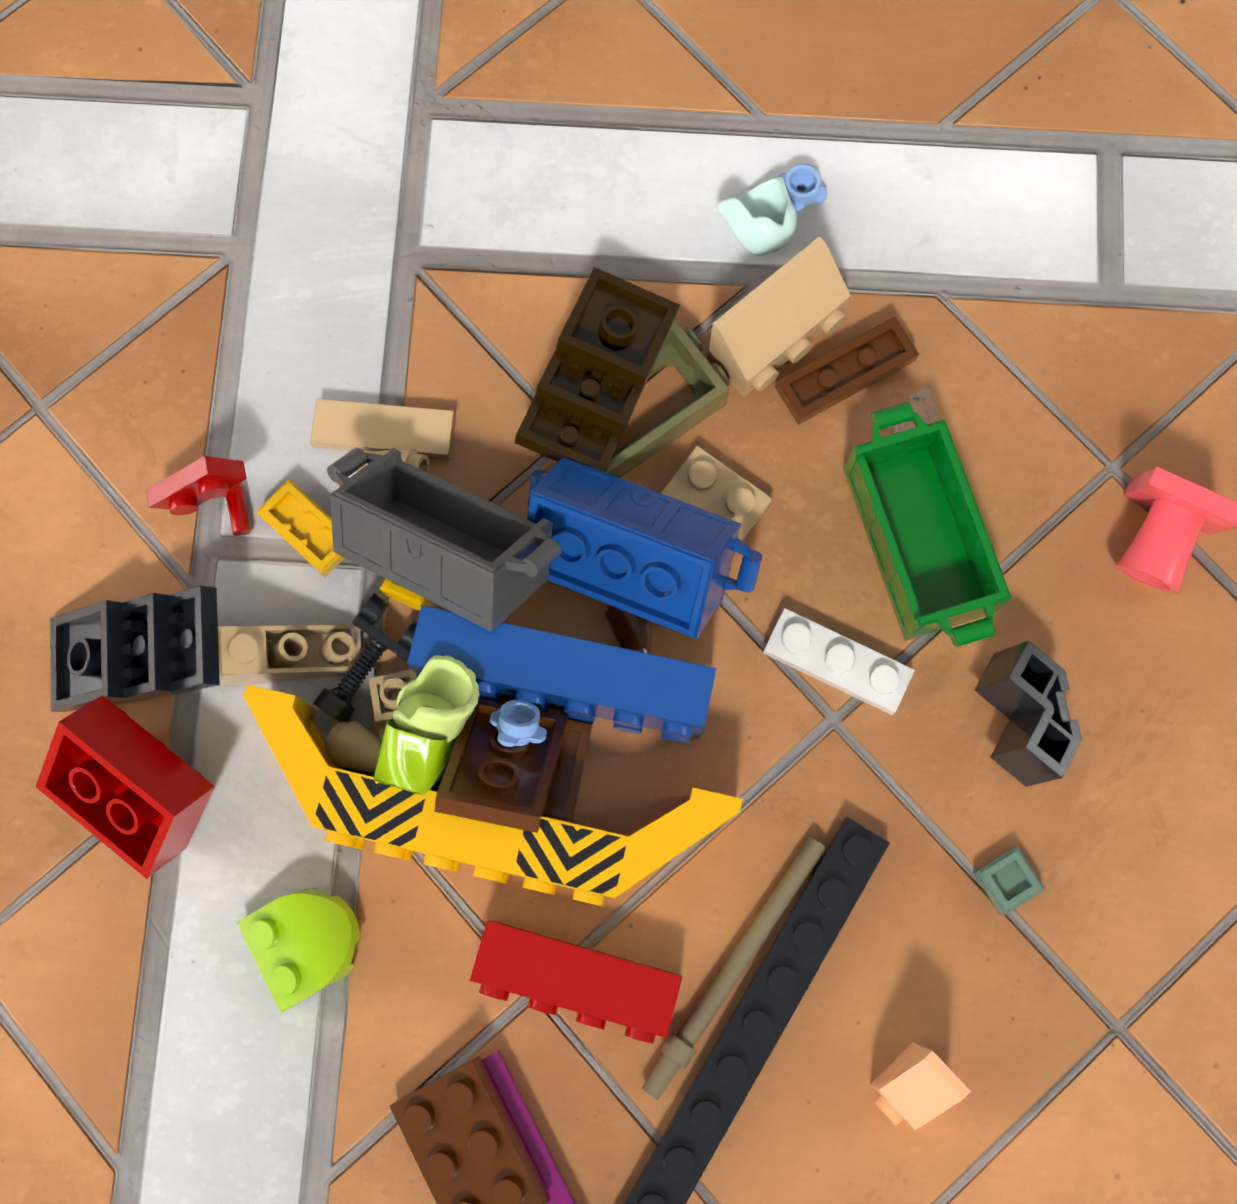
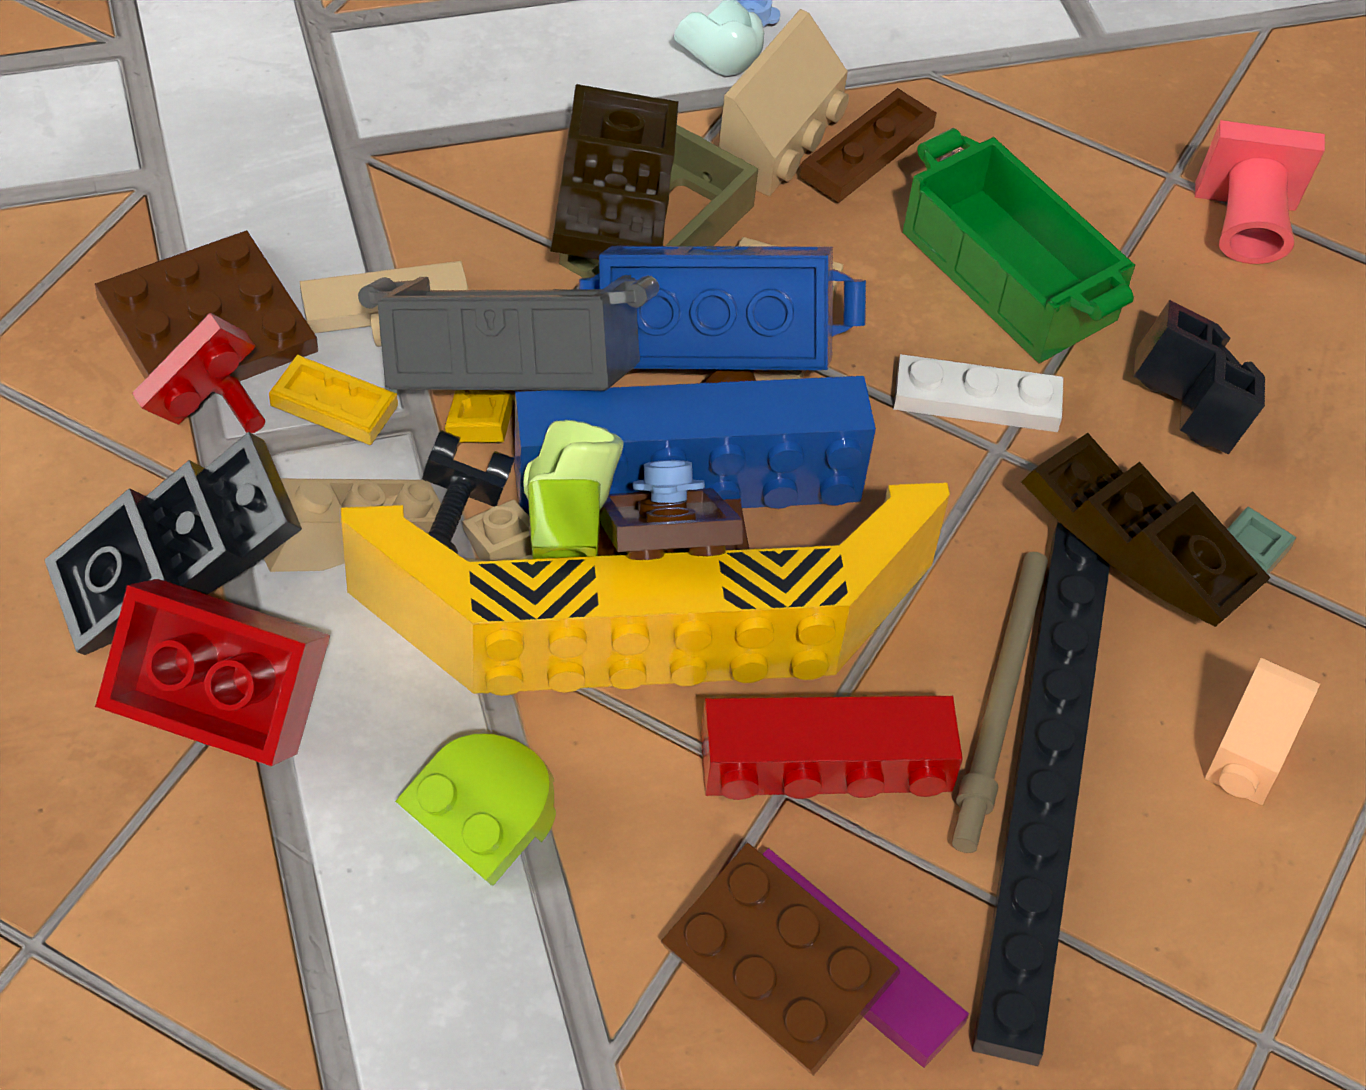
camera: 25 degrees left, 25 degrees down
none -> reddish brown plate [95,230,318,392]
none -> dark brown slope [1021,433,1271,627]

